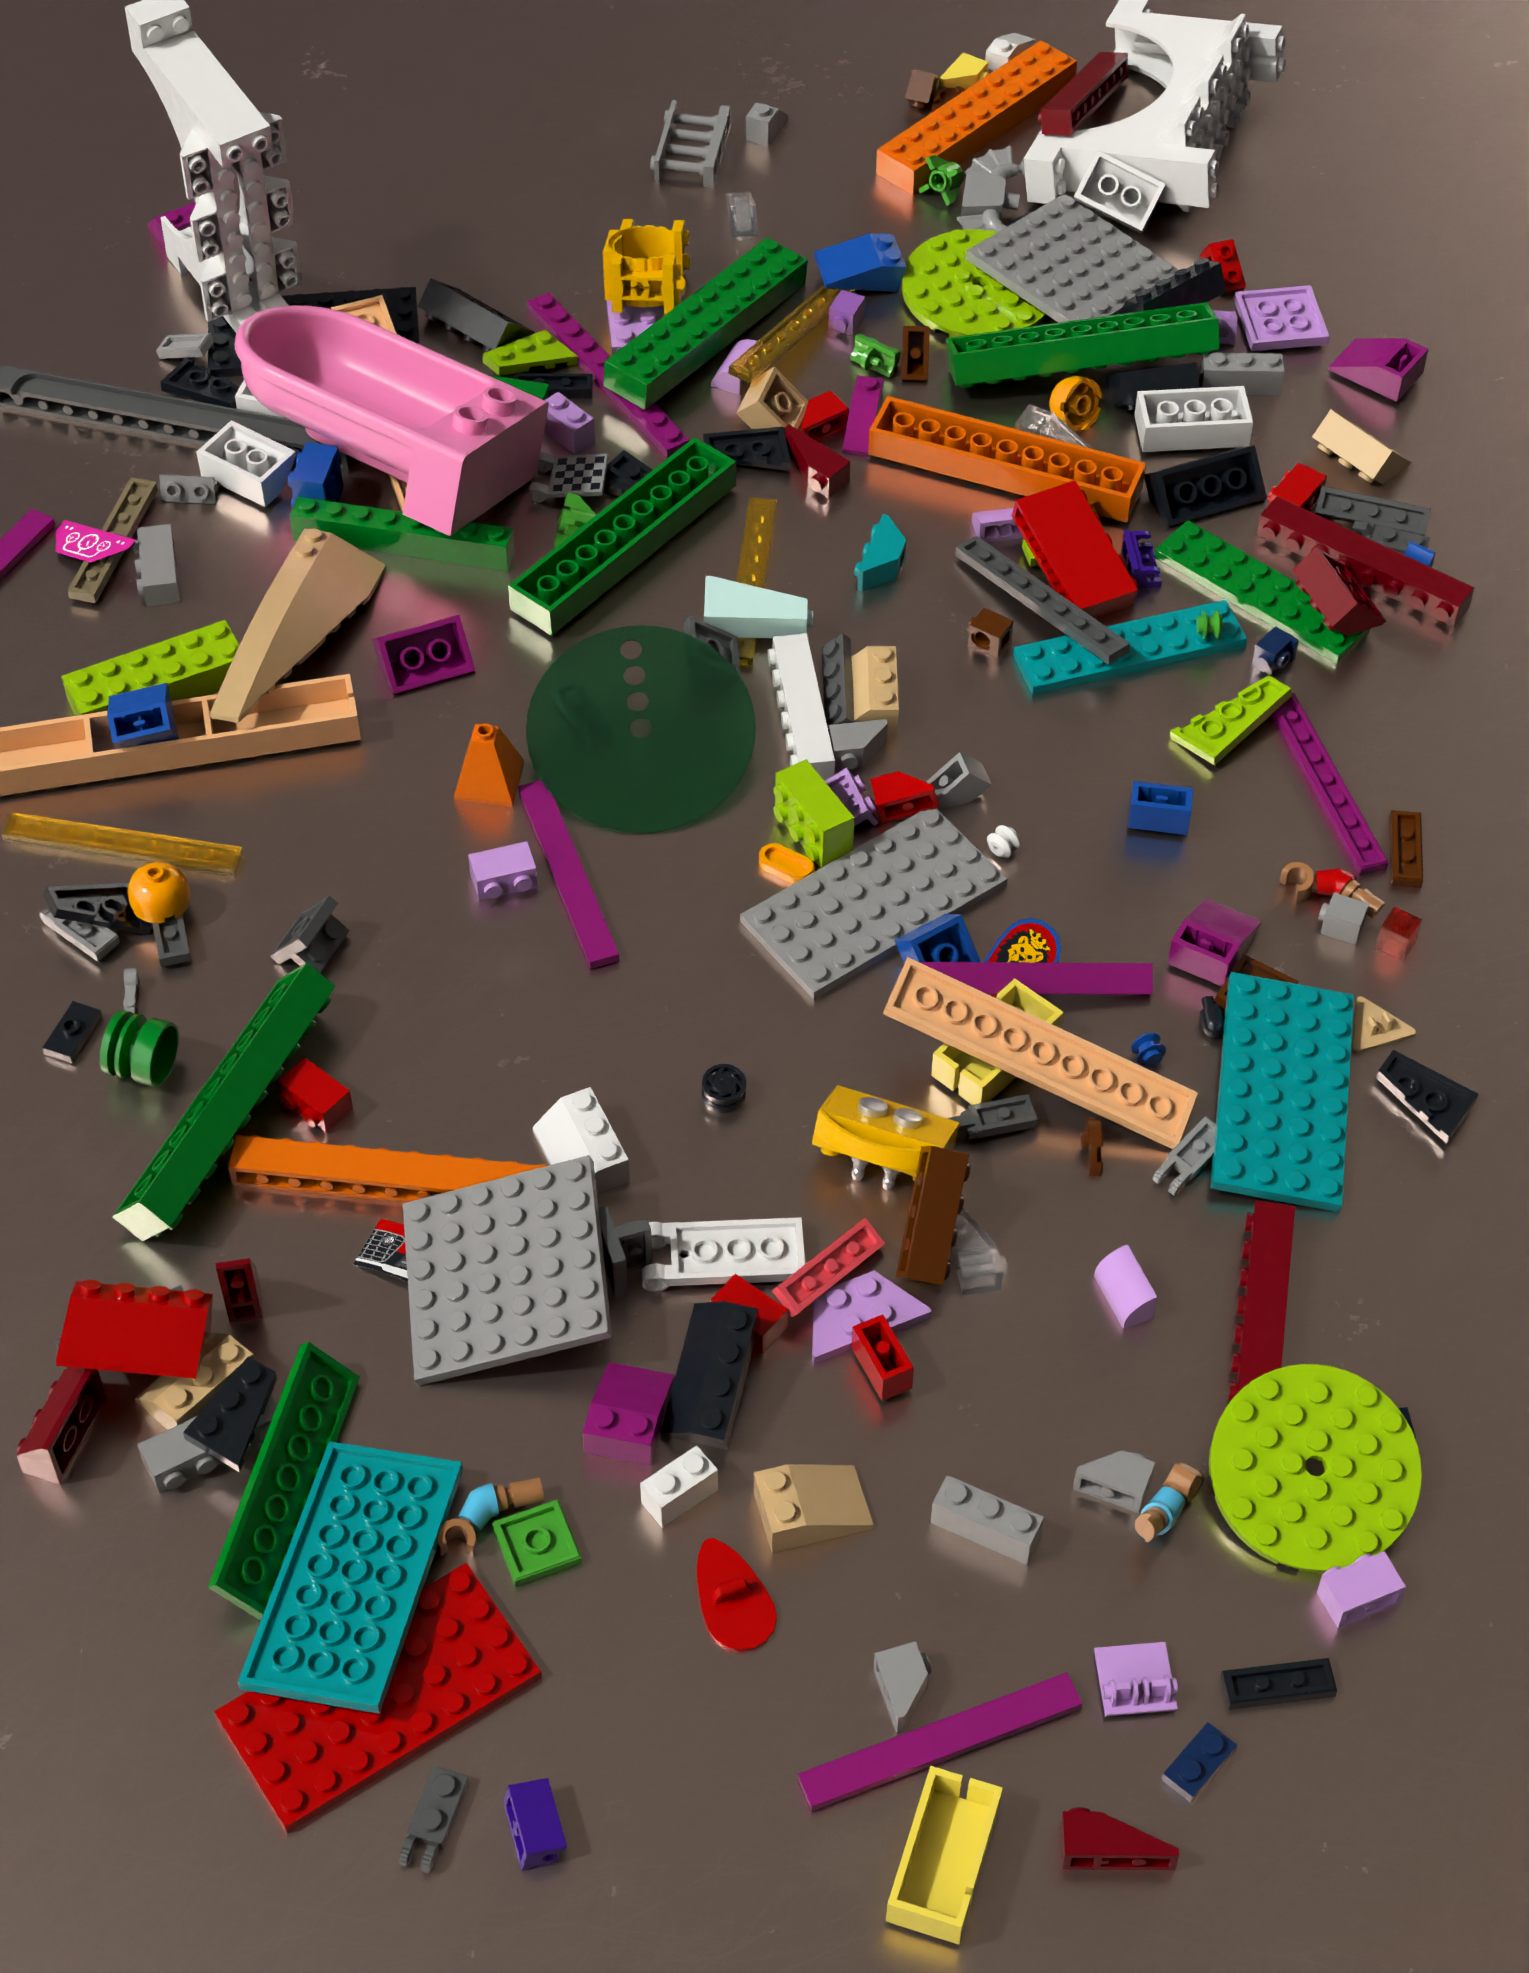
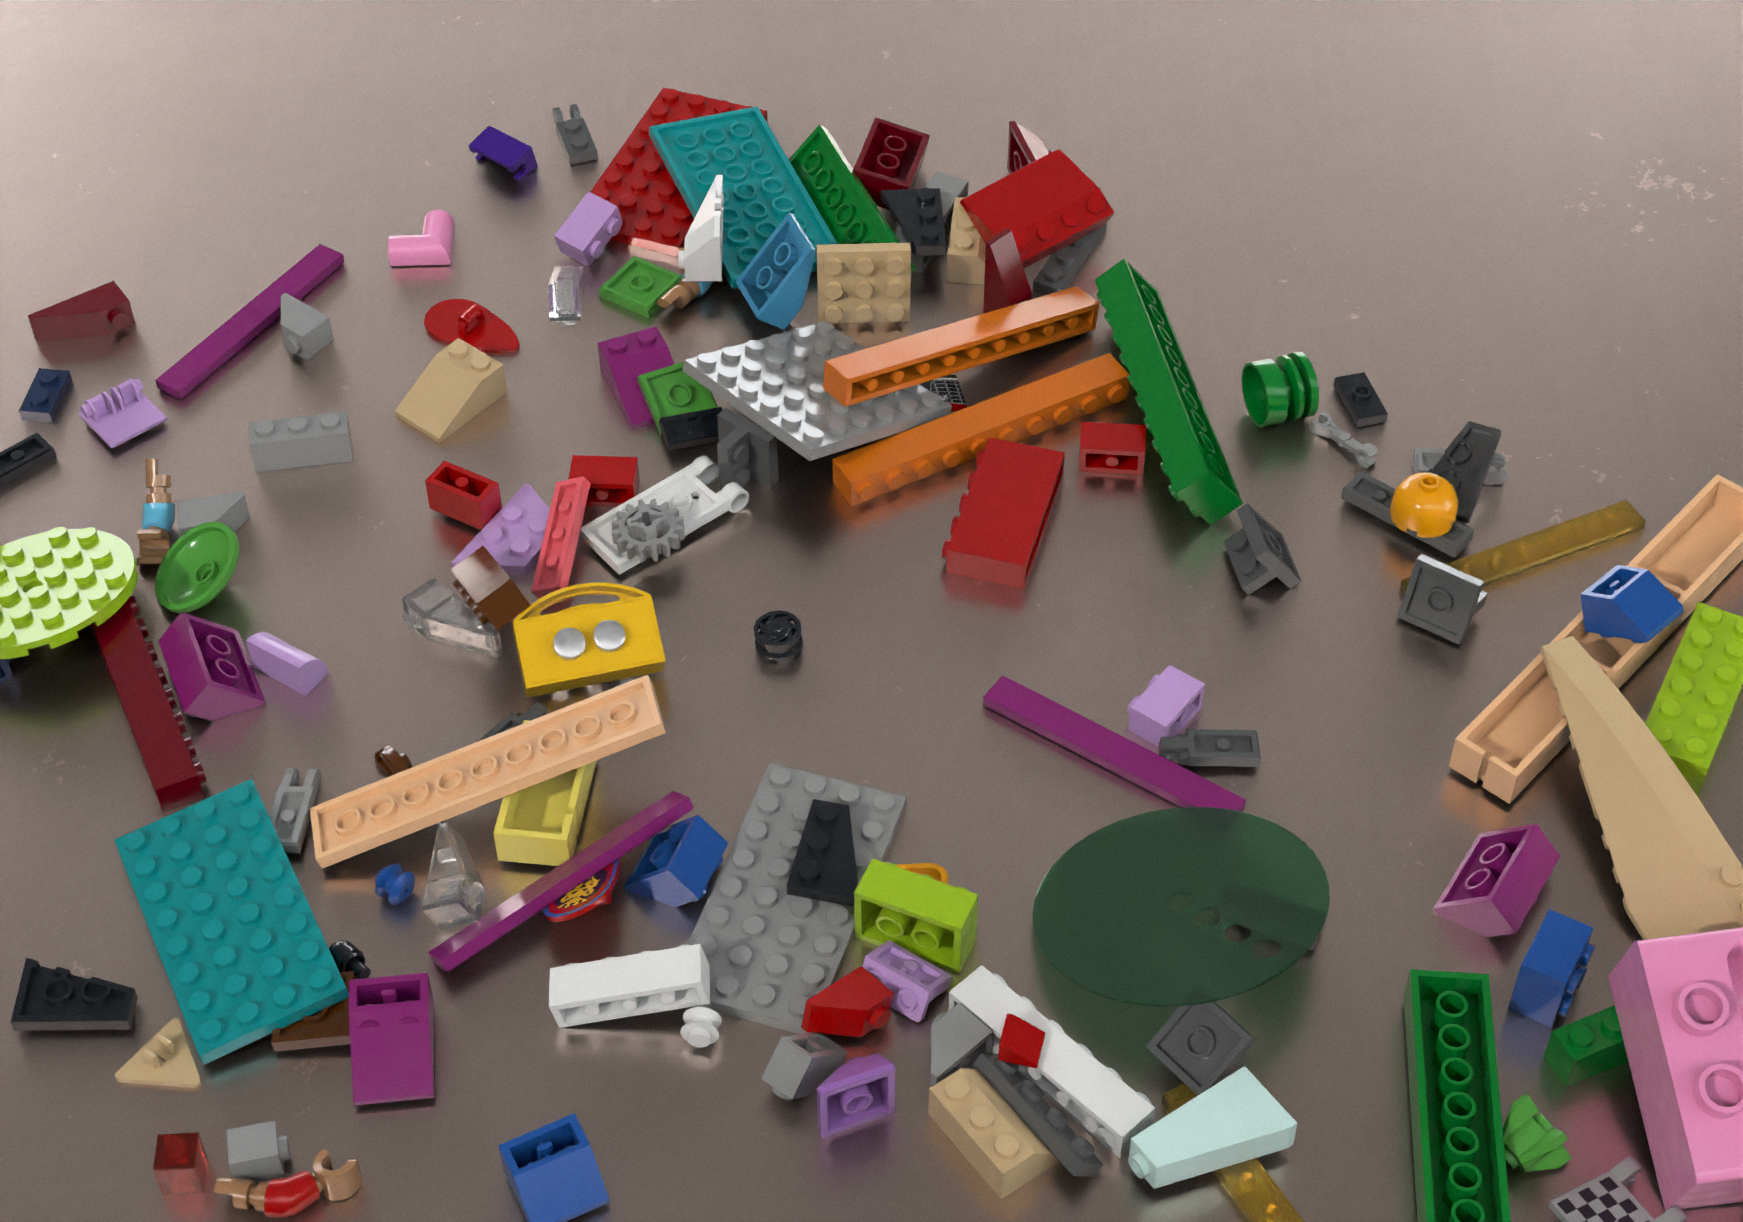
camera: 145 degrees right, 5 degrees down
orange slope [454,723,524,807] -> none
white slope [532,1087,630,1194] -> none
white brick [640,1445,718,1528] -> none
black slope [660,1301,761,1450] -> none
light yellow piece [886,1766,1003,1945] -> none
none -> bright green dish [155,521,239,613]
none -> magenta slope [158,612,265,721]
none -> bright pink brick [388,210,455,266]
none -> clear slope [421,820,485,930]
none -> clear slope [548,266,585,326]
none -> white brick [549,944,710,1028]
none -> lavender brick [554,191,623,267]
none -> light grey gear [611,499,685,562]
none -> bright green tile [637,362,718,436]
none -> black plate [659,407,723,451]
none -> white wedge [678,175,724,282]
none -> dark azure slope [736,213,816,330]
none -> black wing [786,799,858,907]
none -> tan plate [817,243,911,324]
none -> medium lavender slope [817,1053,895,1138]
none -> orange brick [823,286,1100,407]
none -> dark red slope [852,117,930,211]
none -> red brick [942,437,1065,589]
none -> red slope [998,1013,1045,1068]
none -> dark grey hinge [1158,729,1261,767]
none -> dark grey bracket [1397,554,1488,645]
none -> blue brick [1508,909,1595,1028]

